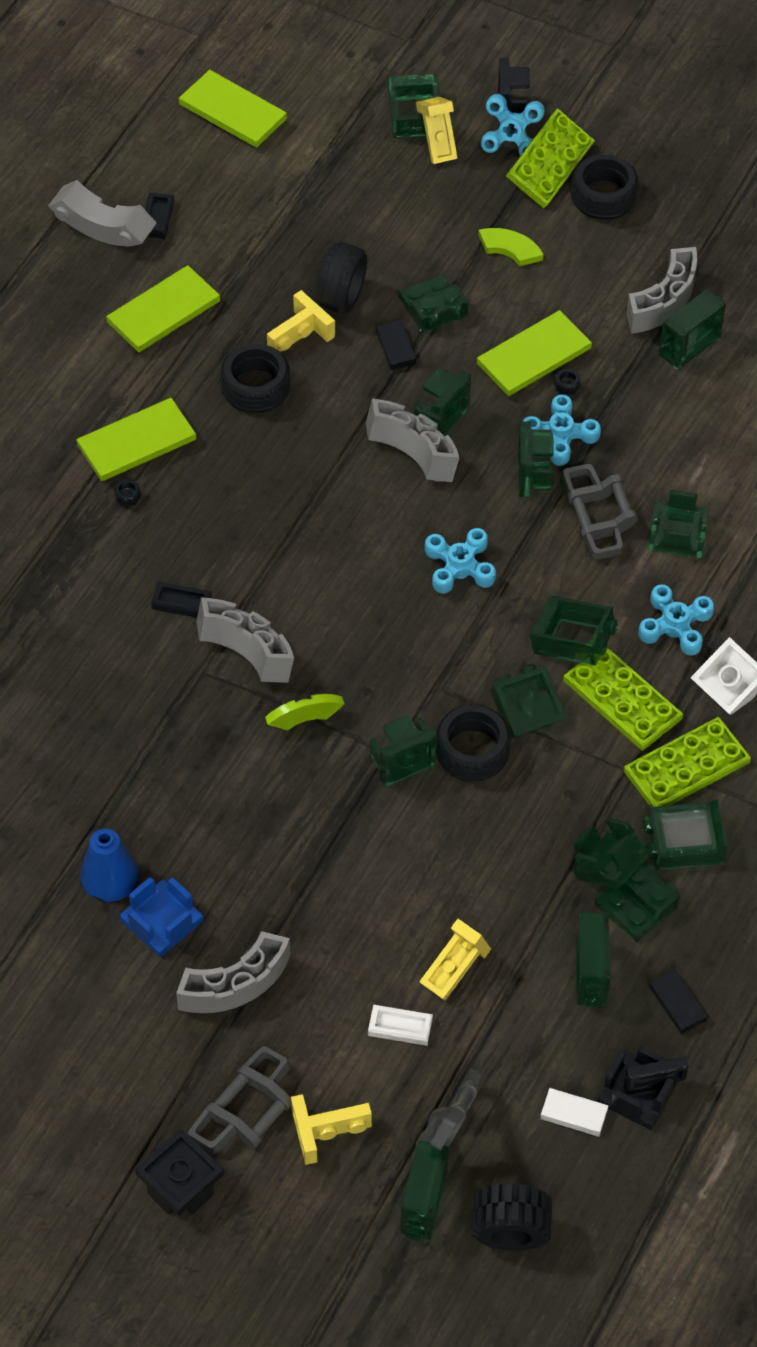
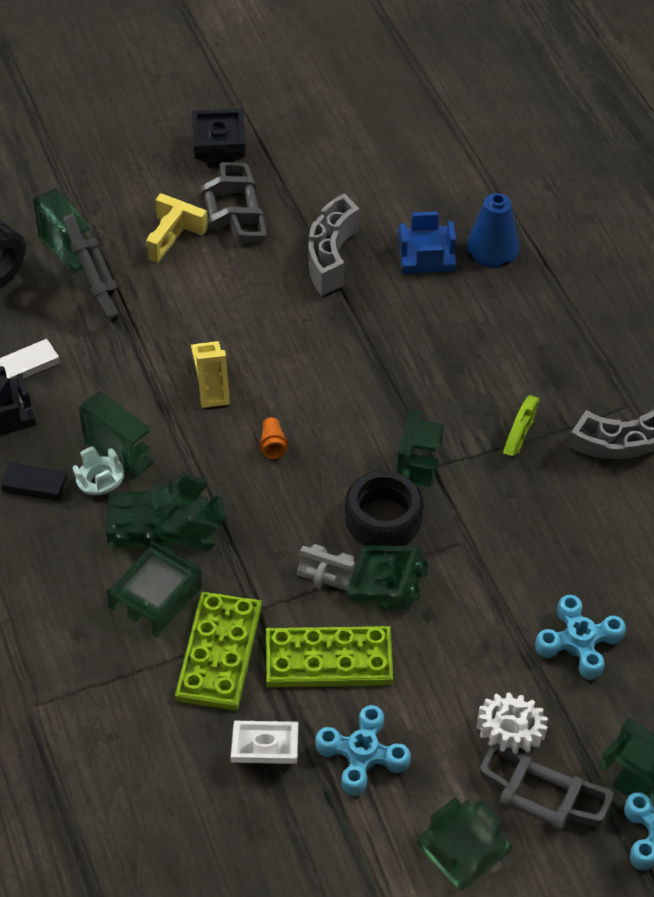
camera: 130 degrees right, 5 degrees down
white tile [368,1005,433,1046] -> none
clear green window [530,595,618,666] -> none
none -> light aqua piece [73,446,124,495]
none -> orange cone [260,417,288,459]
none -> light grey hips [296,544,355,591]
none -> white gear [476,693,548,754]

